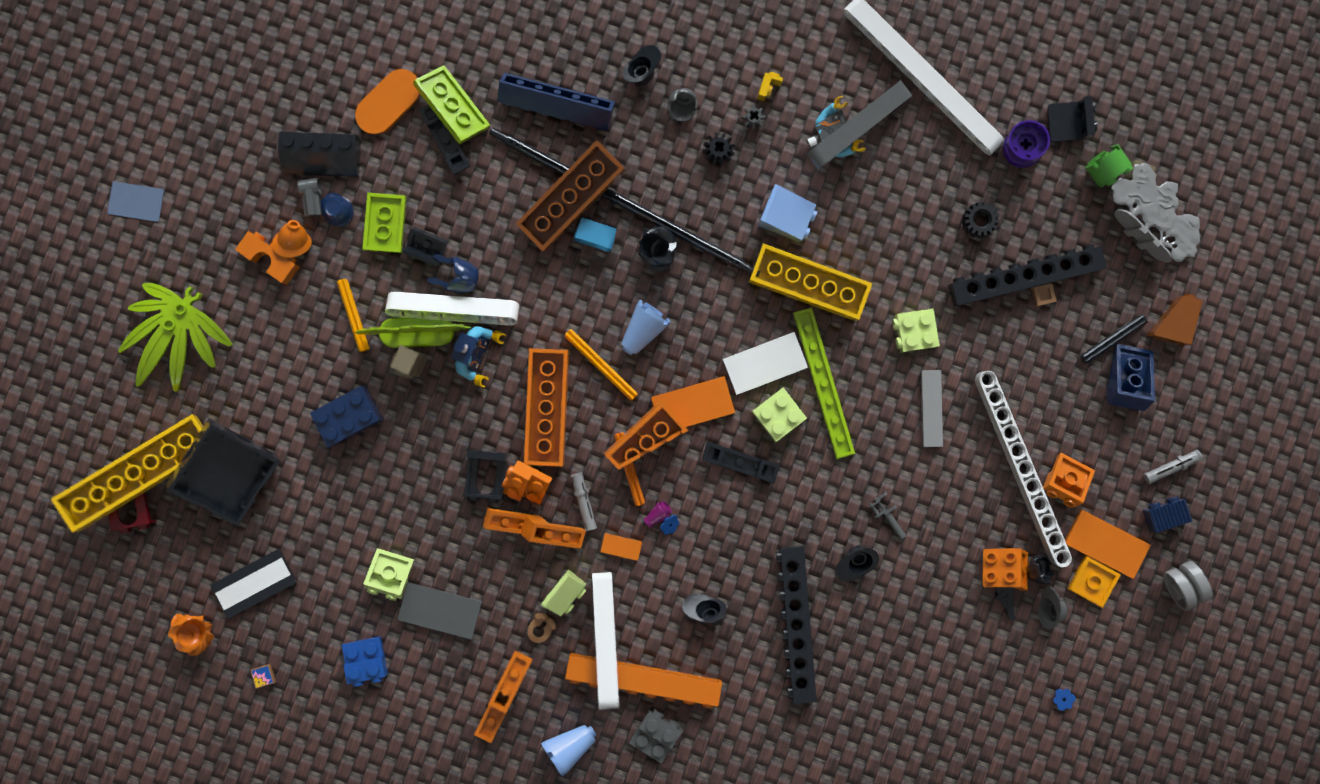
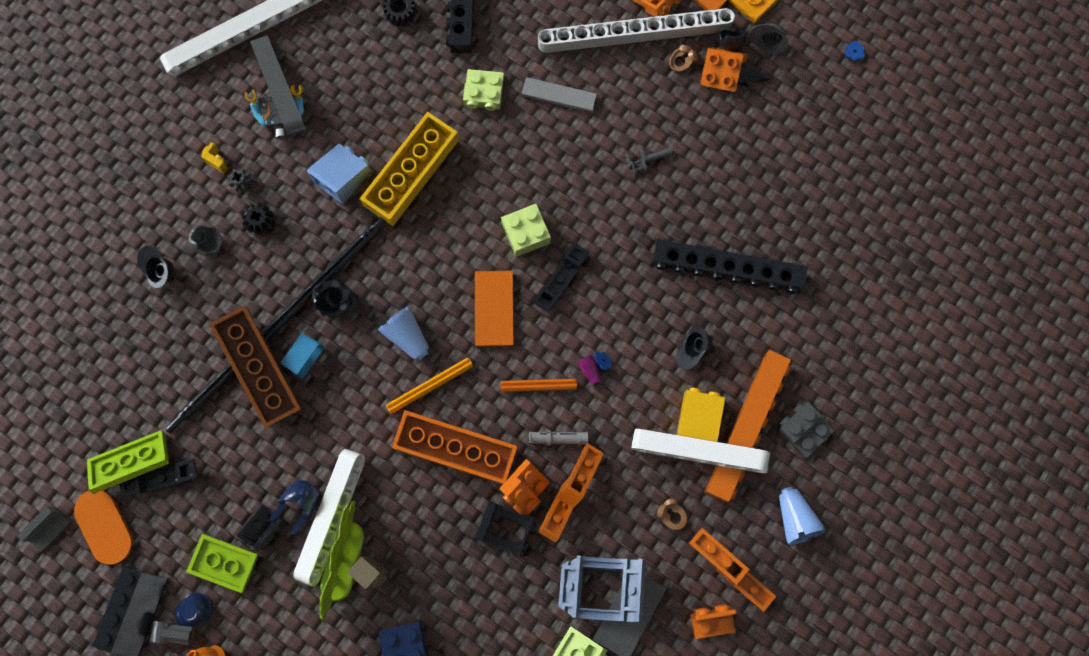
camera: 75 degrees left, 10 degrees down
light orange axle [337,279,369,352] -> none
torso [451,326,506,387] -> none
dark blue brick [497,73,615,131] -> none
yellowish green slope [541,569,586,616] -> none
orange tile [601,533,642,561] -> none
orange wedge [603,401,689,470] -> none
white tile [723,332,808,395] -> none
lime tile [793,307,855,459] -> none
black piece [836,545,879,582] -> none
none -> dark grey panel [17,506,70,552]
none -> sand blue wedge [558,555,648,622]
none -> medium nougat piece [669,44,698,72]
none -> yellow brick [676,388,725,442]
none -> orange bracket [690,604,737,639]

